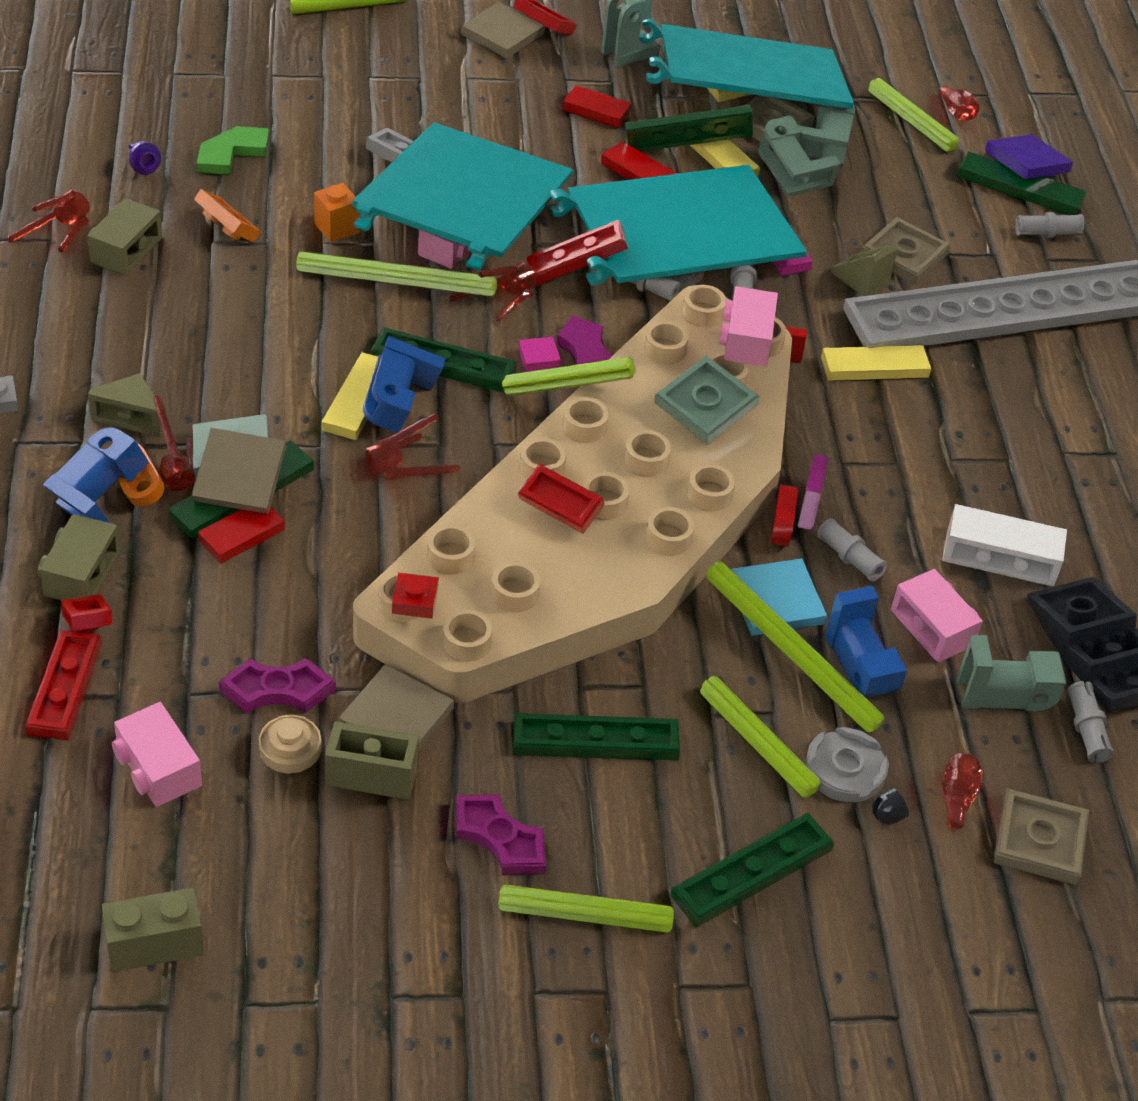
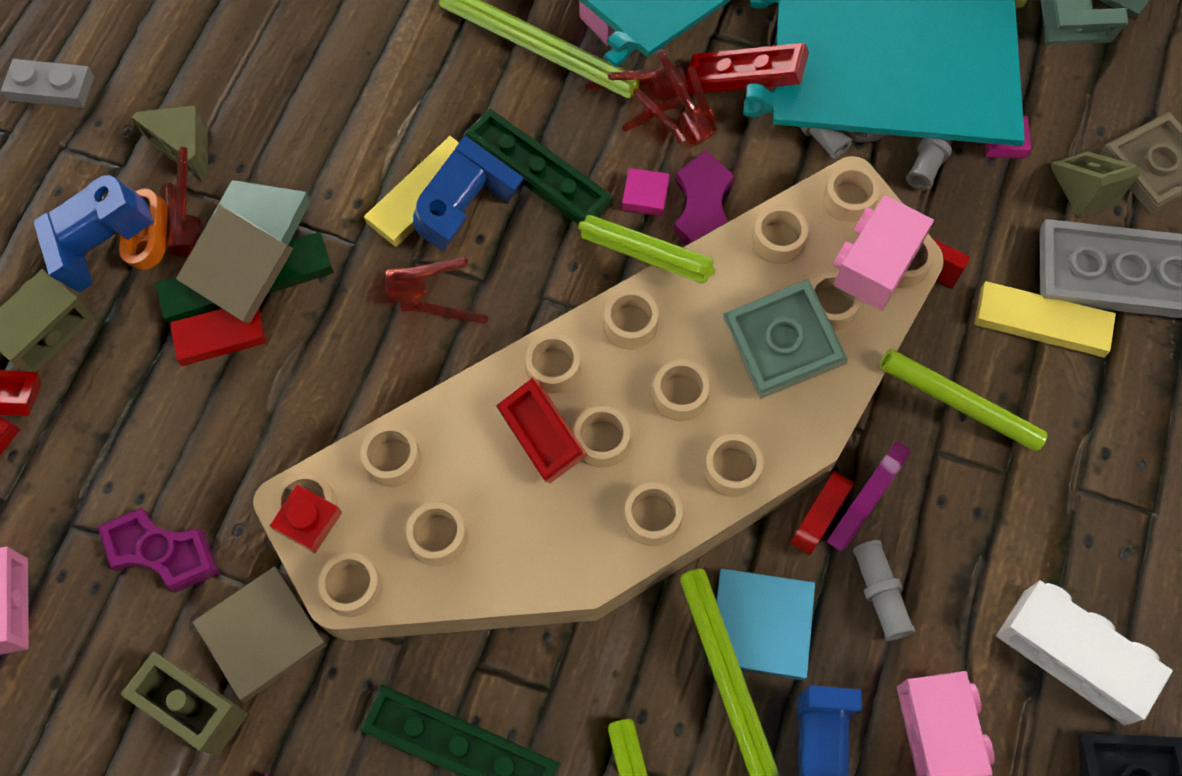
camera: 30 degrees right, 20 degrees up
tan plate [259,715,322,774] -> none
none -> clear red plant [633,50,718,148]
none -> lime piece [879,349,1047,451]

